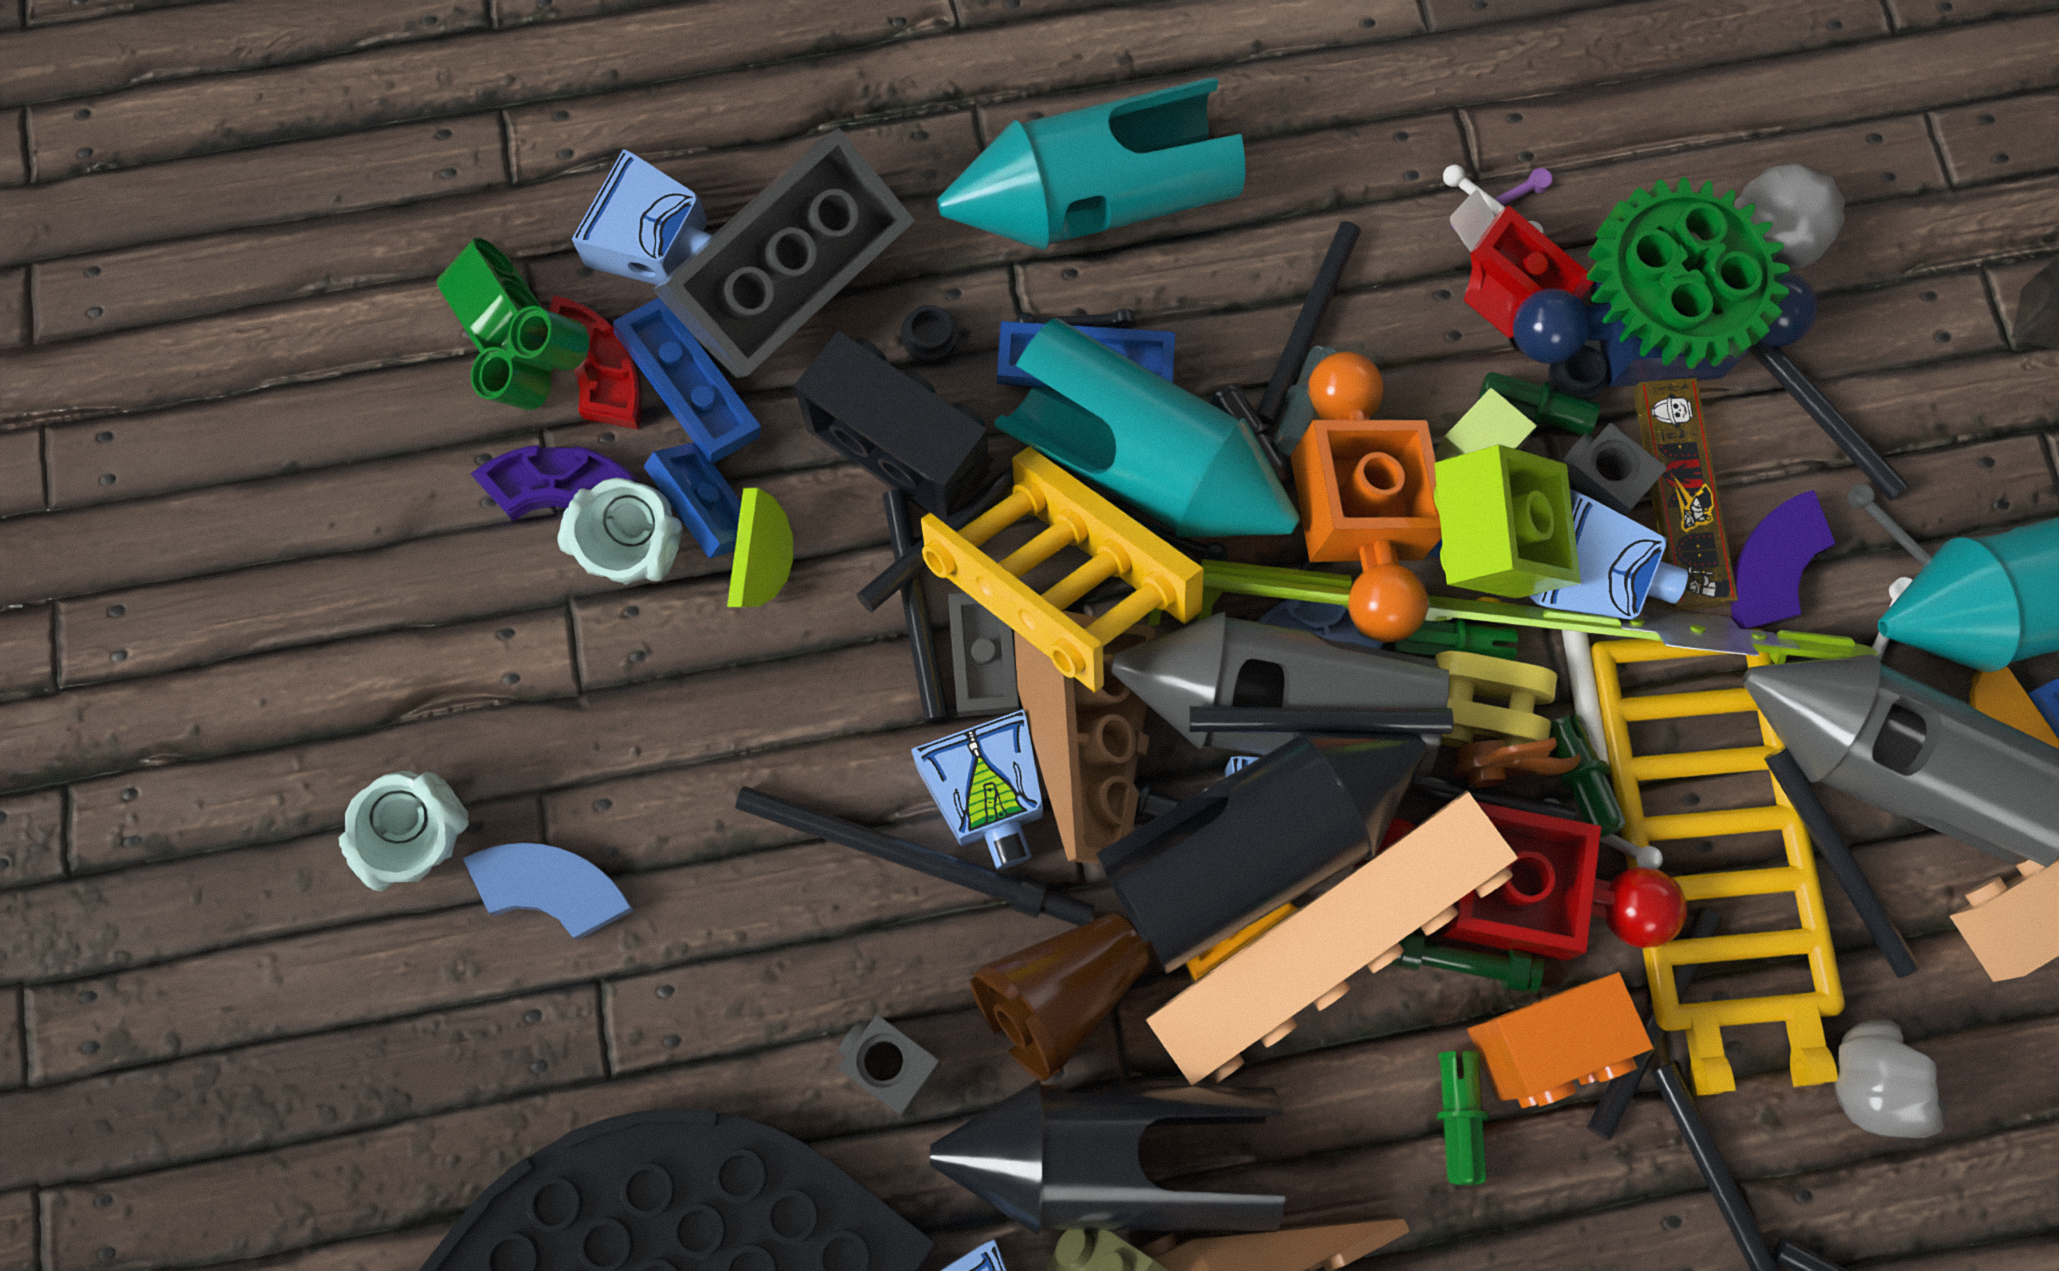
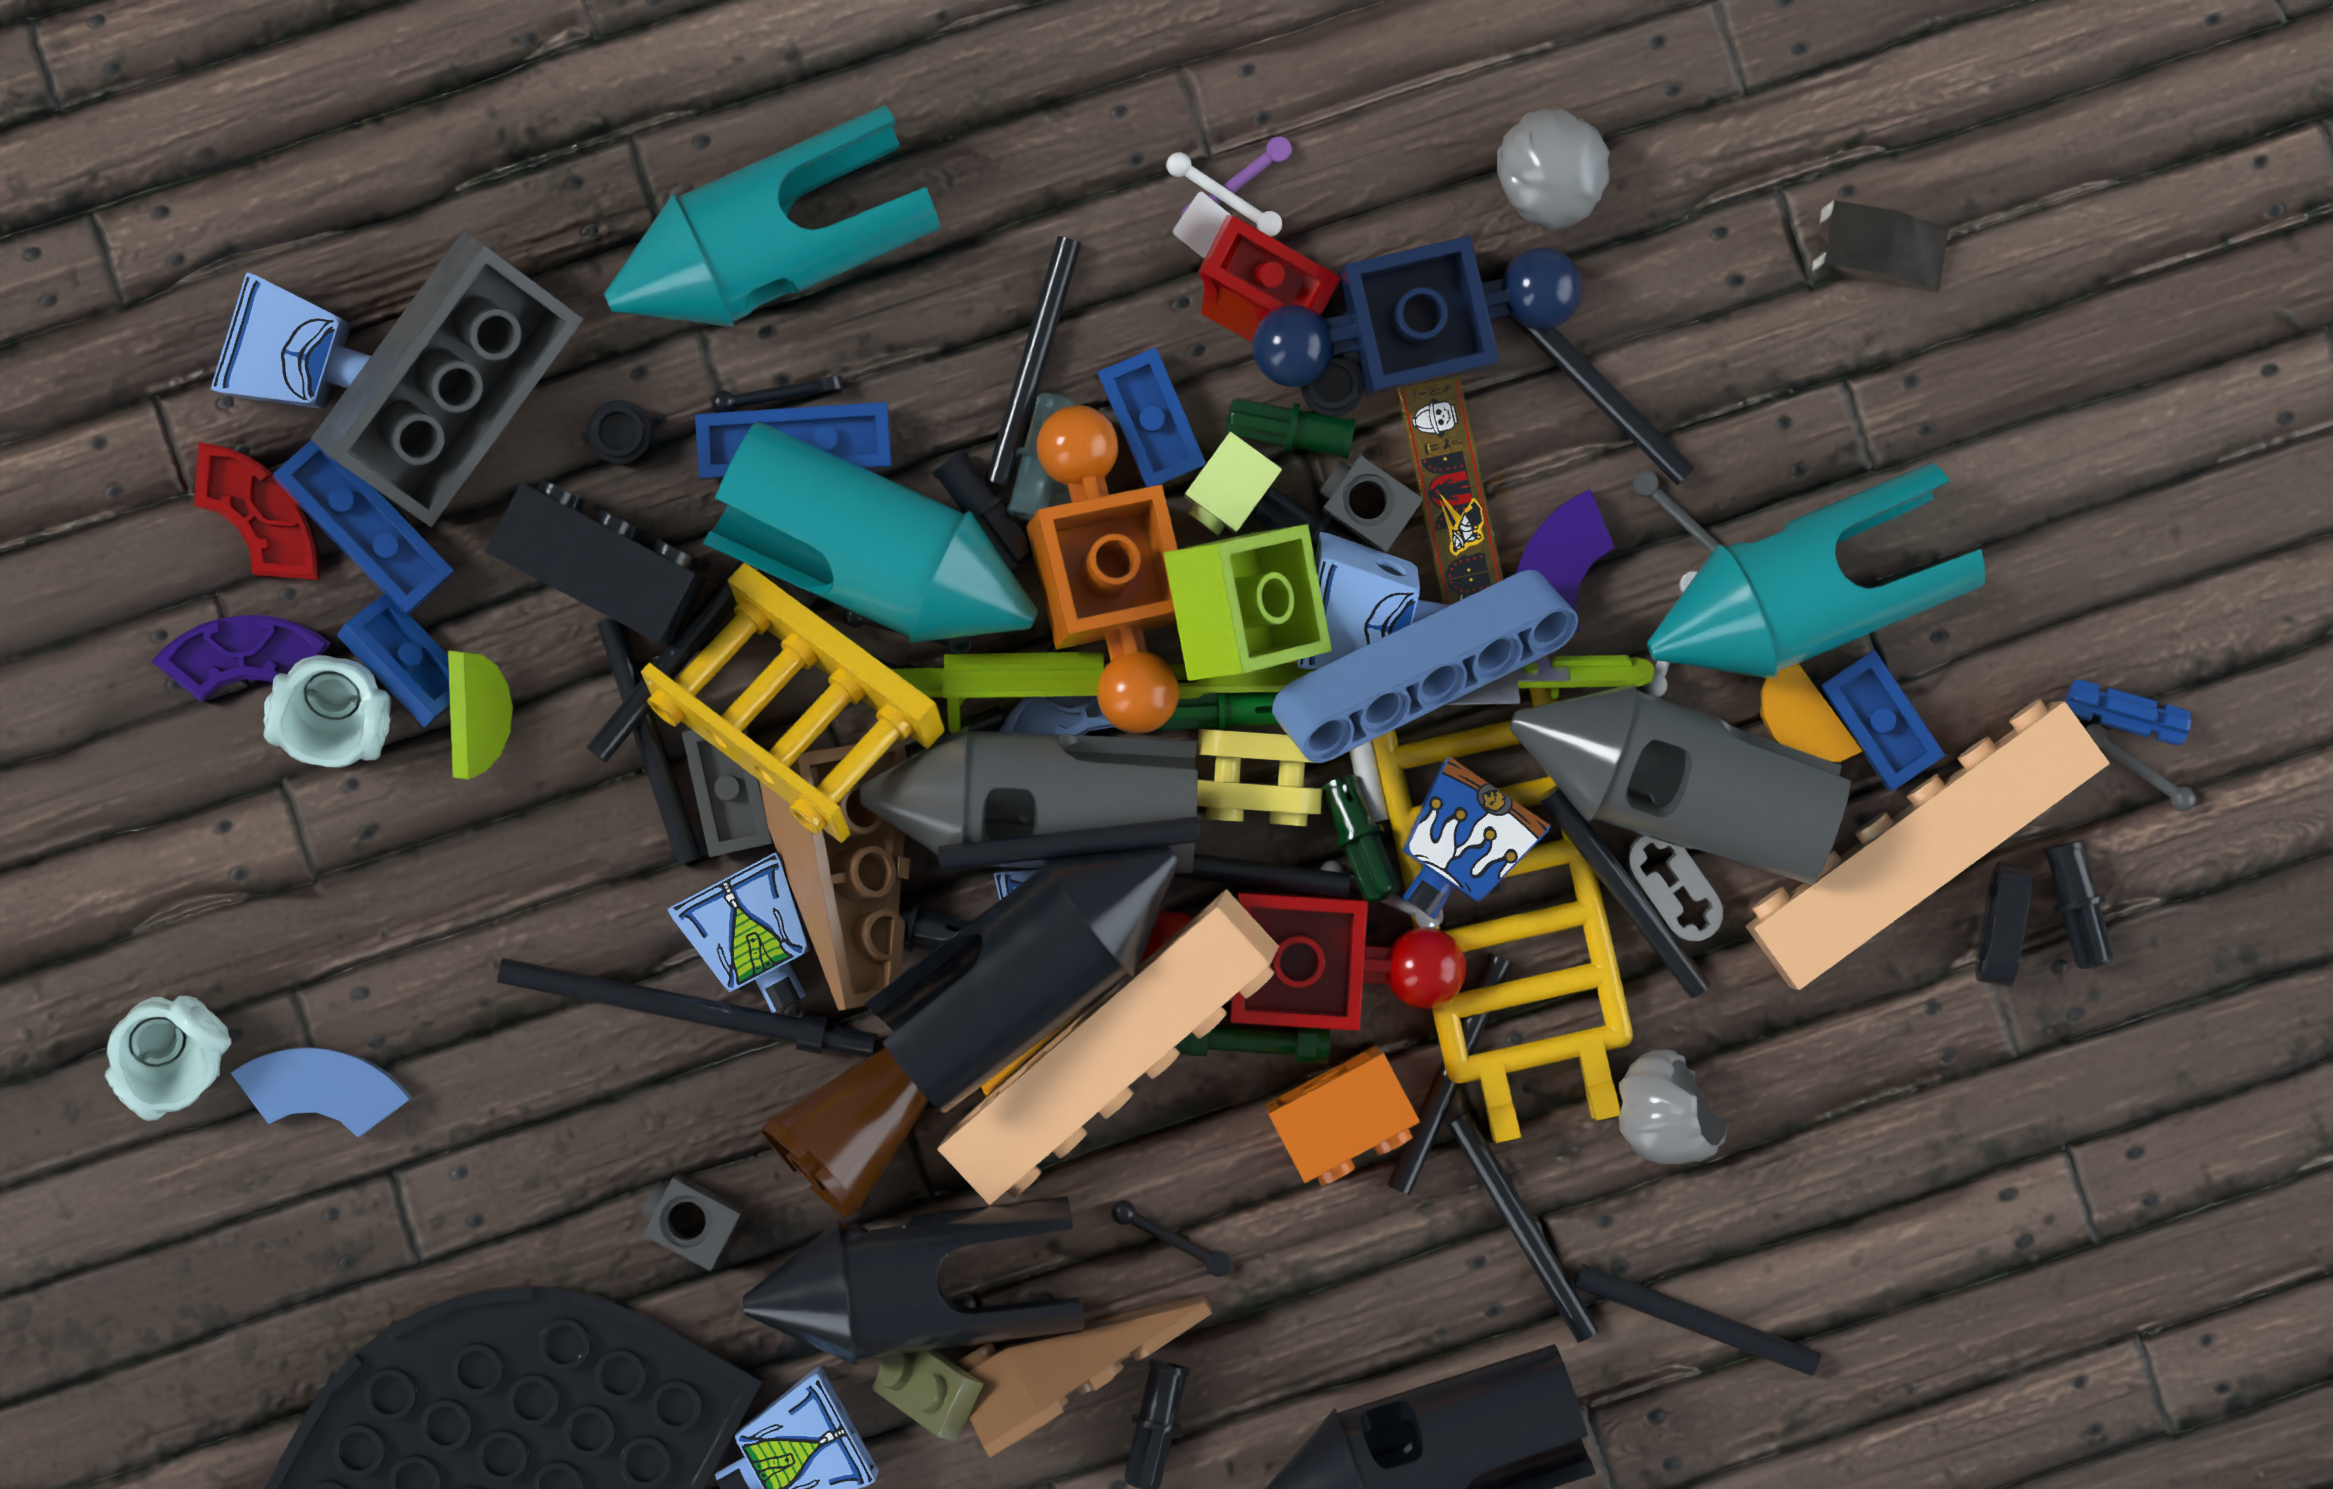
camera: 10 degrees left, 15 degrees up
green piece [437,237,589,411] -> none
green axle [1436,1051,1490,1186] -> none
dark orange plate [1452,737,1581,789] -> none
green gear [1587,177,1790,369] -> none
none -> blue plate [1097,347,1206,488]
none -> black hinge [1111,1200,1231,1277]
none -> medium blue beam [1272,570,1578,763]
none -> torso [1401,756,1551,919]
none -> light grey beam [1626,835,1723,941]

